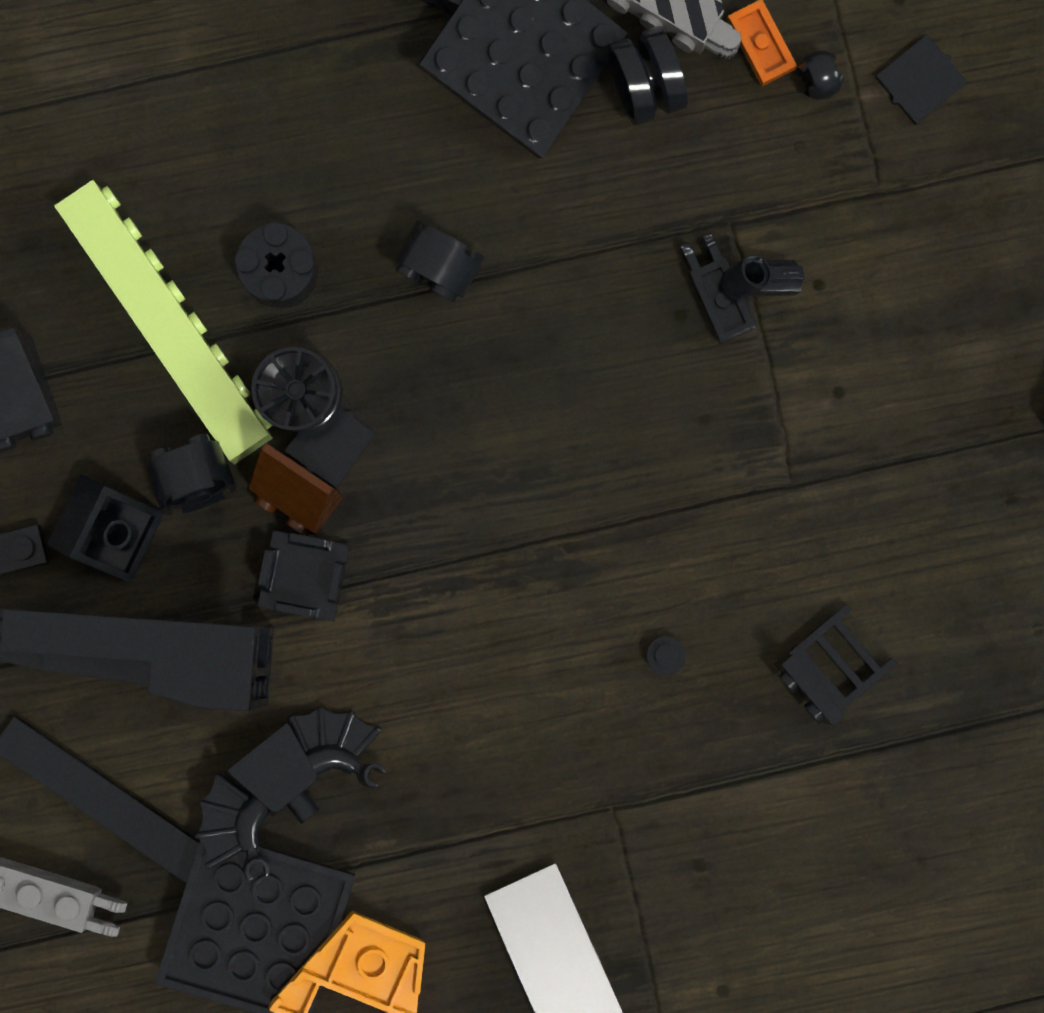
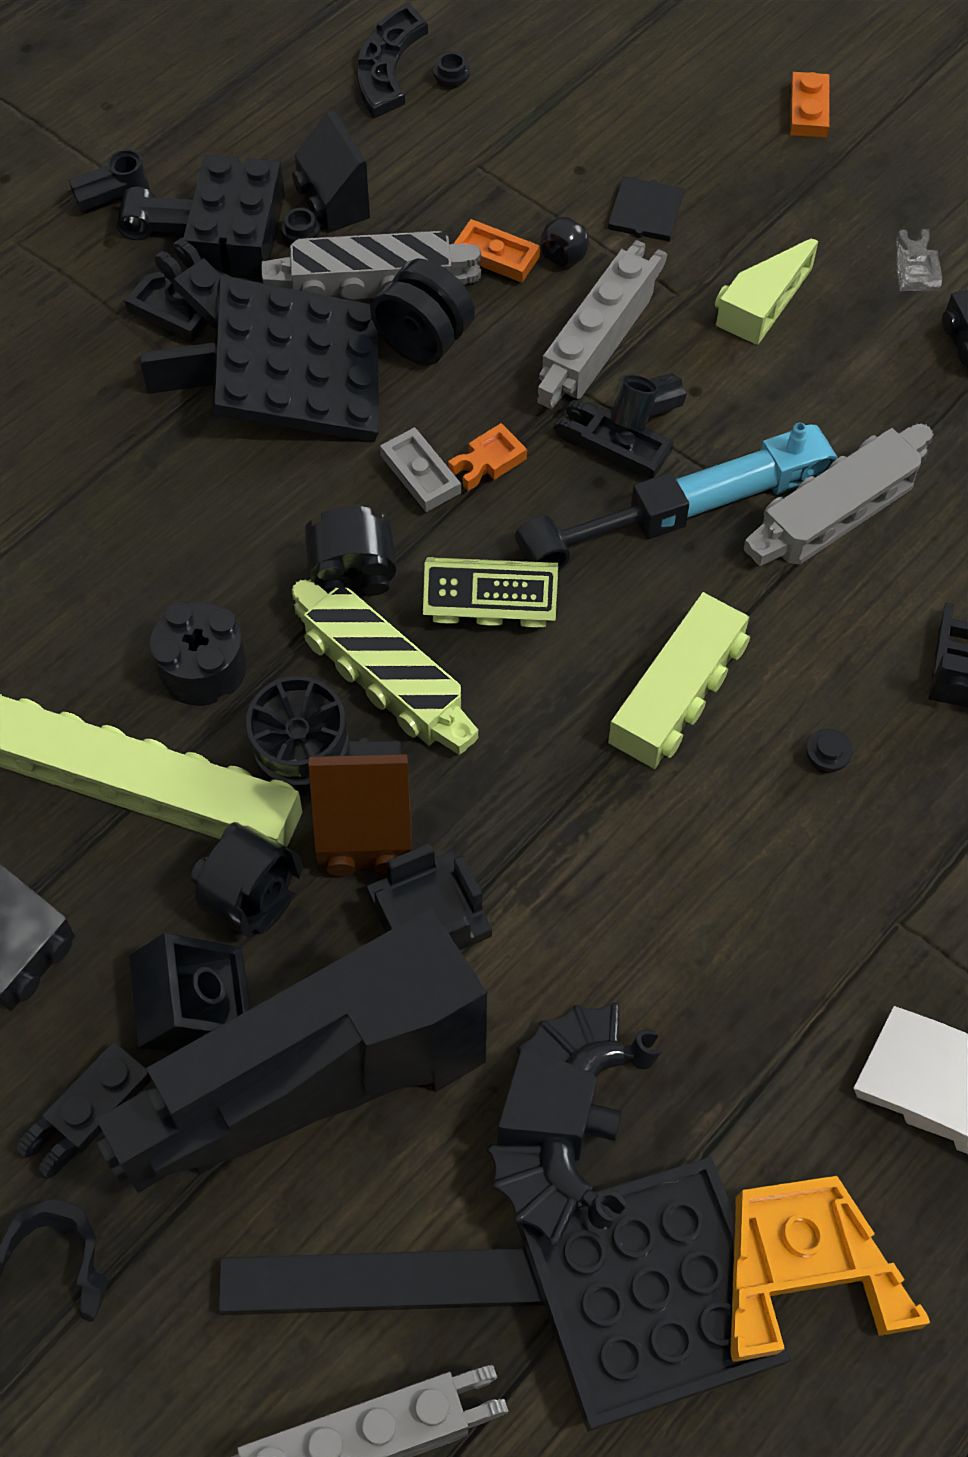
camera: 30 degrees left, 25 degrees down
none -> yellowish green hinge [292,579,478,755]
none -> light grey plate [380,427,461,512]
none -> brick [423,557,558,627]
none -> orange plate [448,423,527,491]
none -> piece [514,423,838,571]
none -> light grey hinge [537,240,667,409]
none -> yellowish green brick [608,592,750,769]
none -> yellowish green slope [715,238,818,345]
none -> light grey hinge [744,423,934,566]

